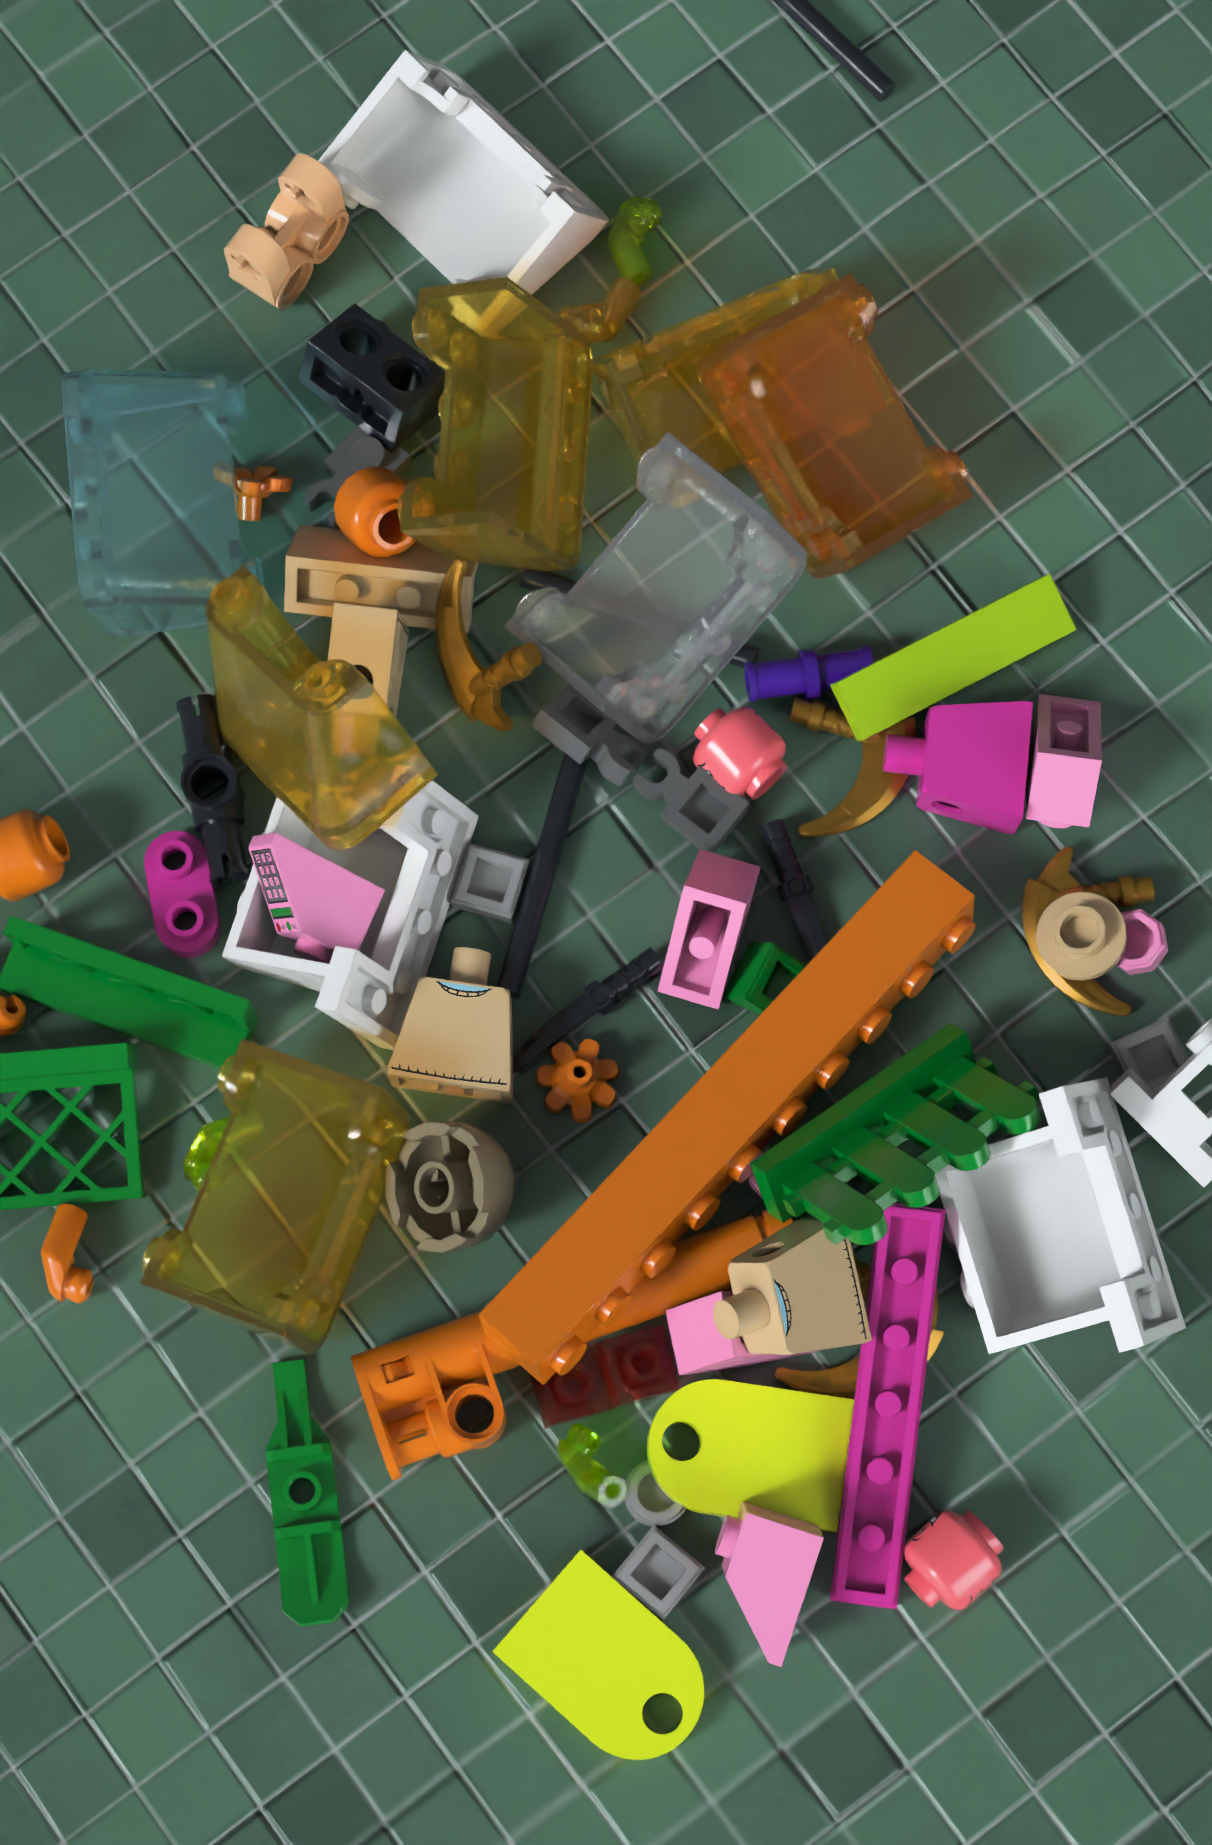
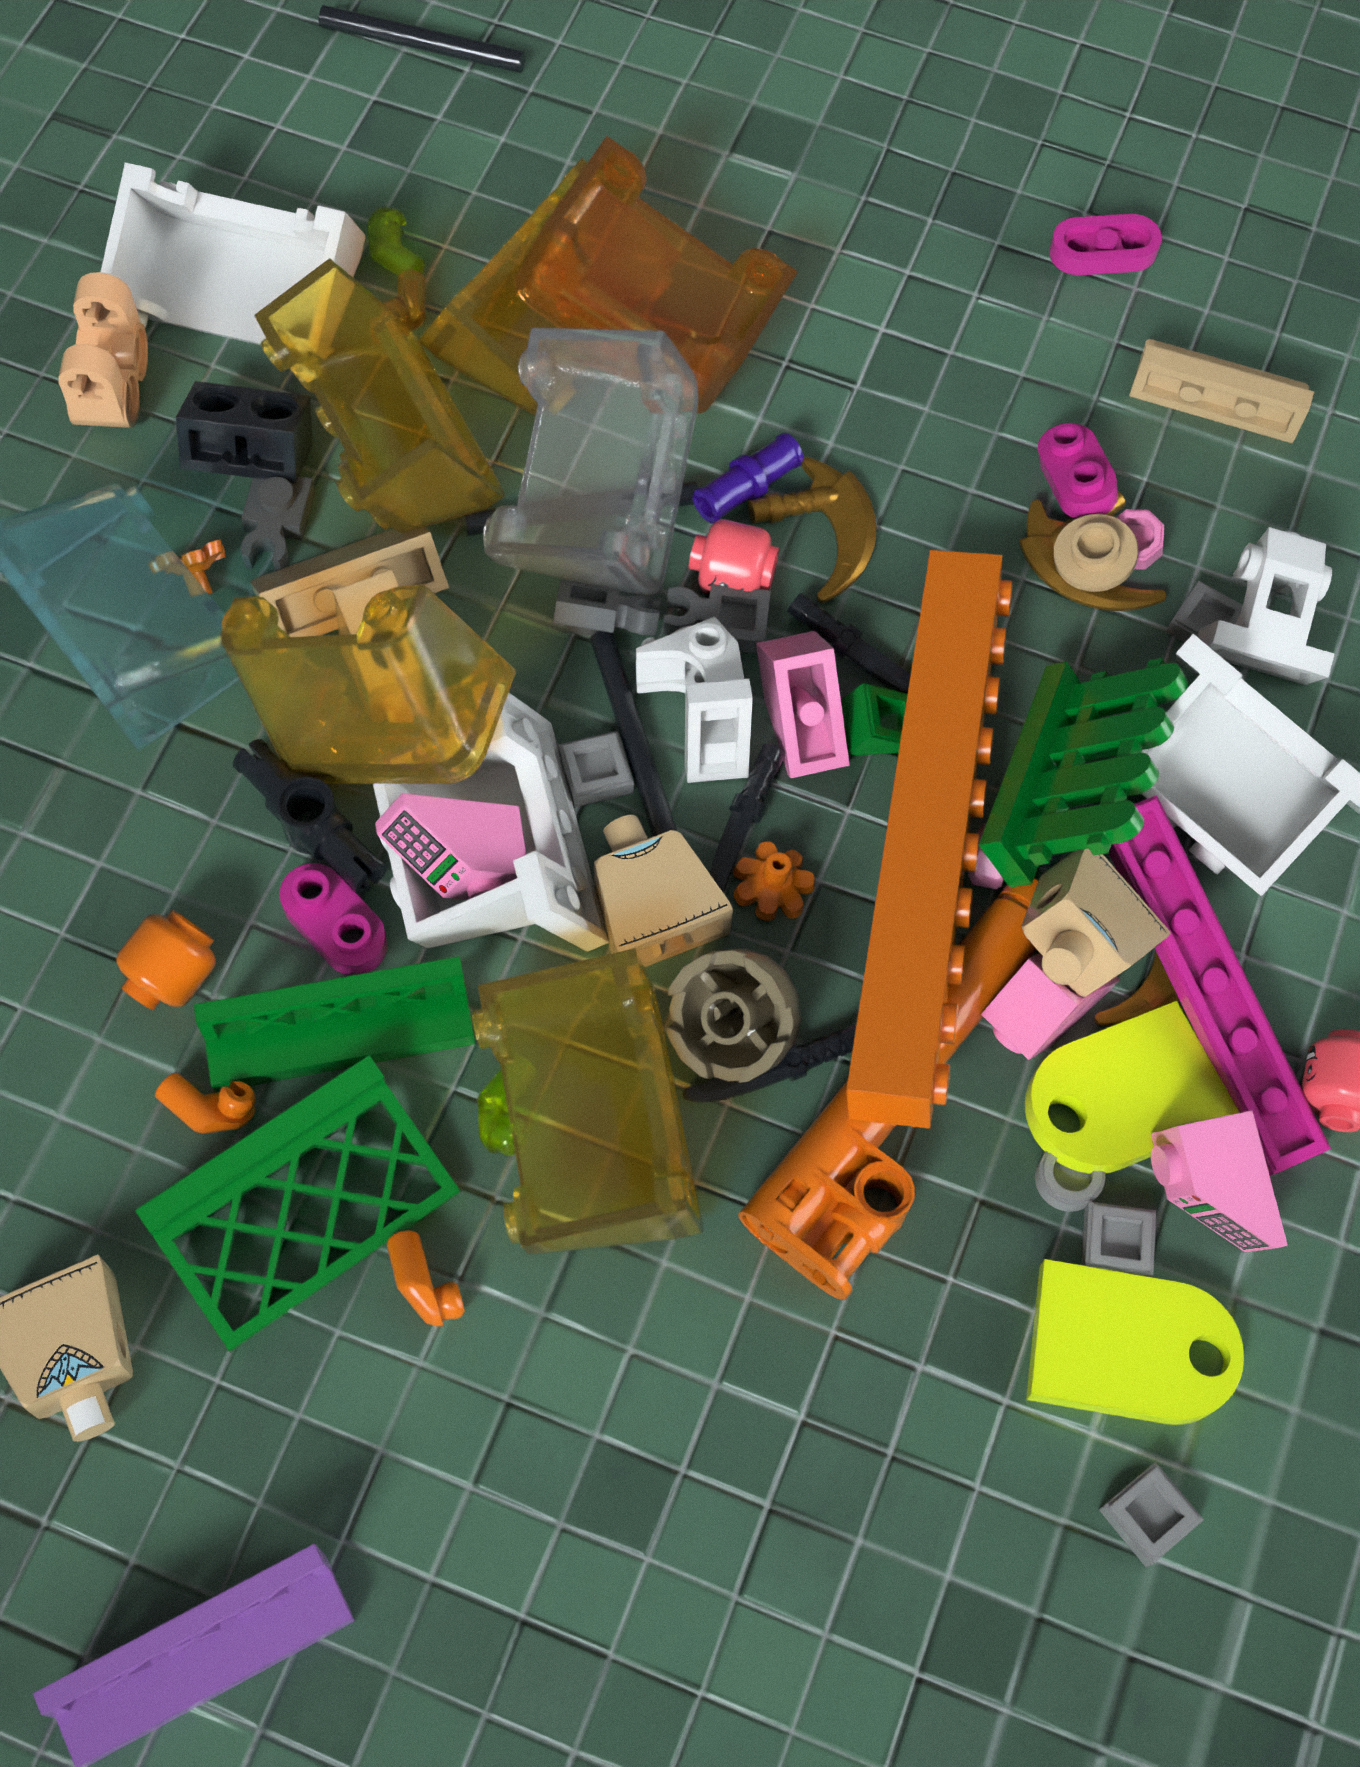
camera: 40 degrees left, 10 degrees down
green piece [265,1359,350,1627] -> none
orange head [334,466,425,558] -> none
pearl gold piece [435,557,542,732] -> none
clear red slope [529,1326,680,1429] -> none
clear neon green arm [557,1423,627,1508] -> none
lime tile [830,574,1077,741] -> none
dark pink torso [883,701,1033,835] -> none
bright pink slope [1026,694,1102,828] -> none
none -> white tile [636,617,753,783]
none -> black piece [683,1024,856,1102]
none -> dark pink plate [1038,423,1118,519]
none -> light grey tile [1099,1462,1204,1568]

